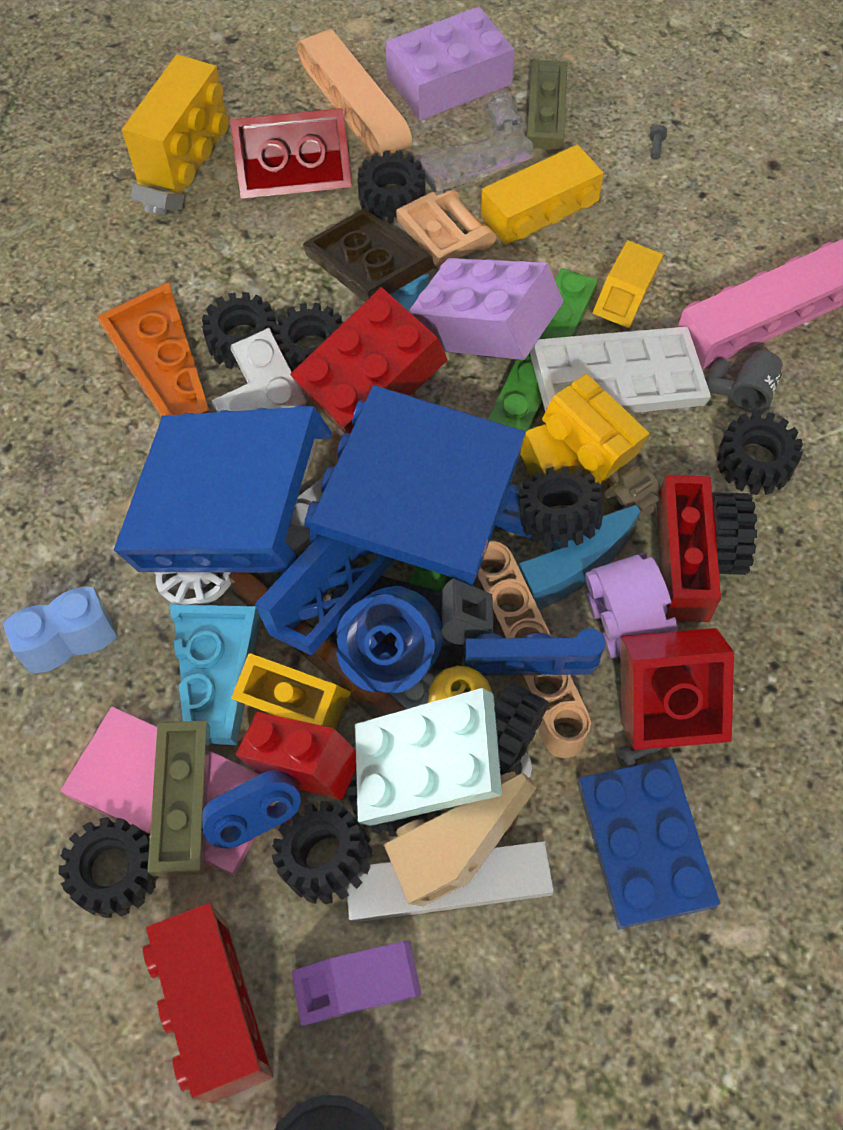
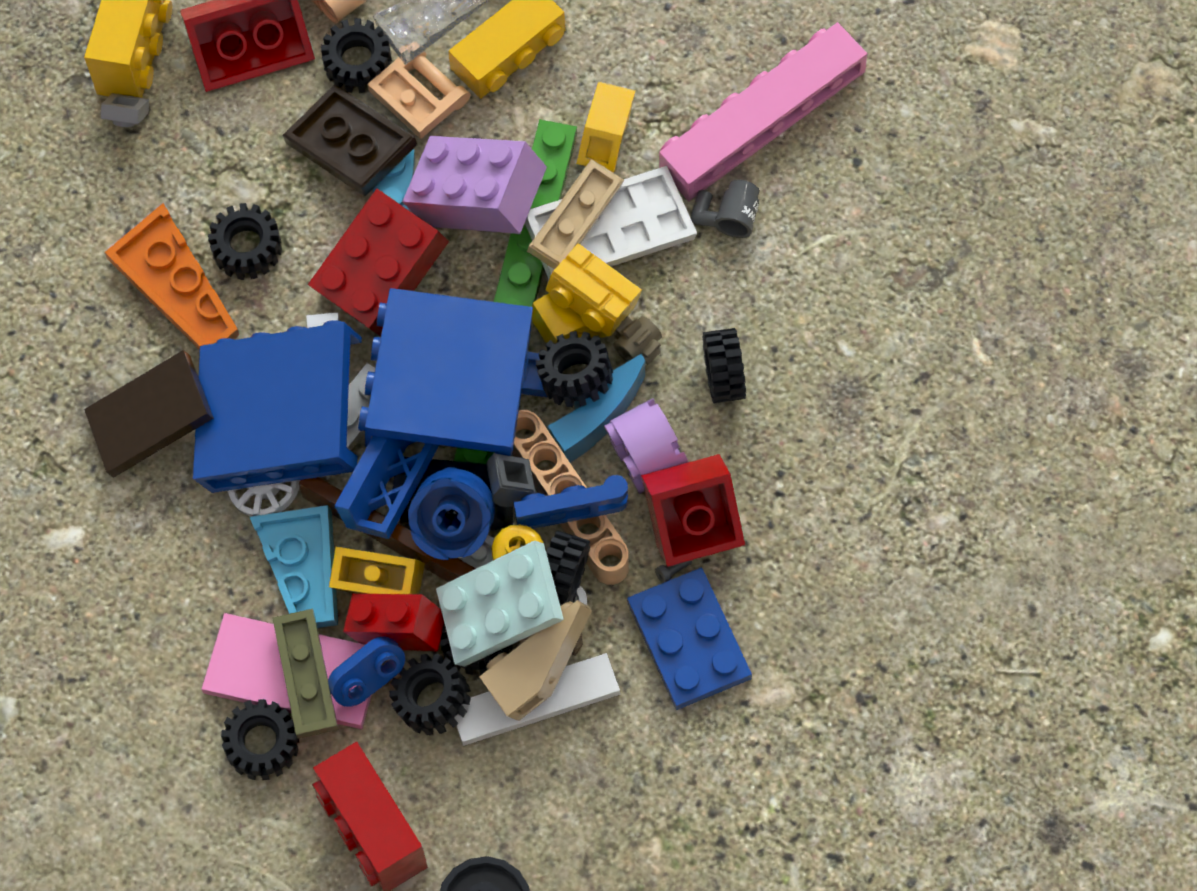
camera: 10 degrees left, 5 degrees up
light blue brick [3,587,117,673] -> none
white plate [212,328,307,412] -> none
black tyre [272,303,343,372] -> none
medium lavender slope [291,941,422,1026] -> none
red brick [656,475,721,622] -> none
black tyre [717,411,803,495] -> none
none -> dark brown tile [84,350,214,478]
none -> tan tile [527,159,624,269]

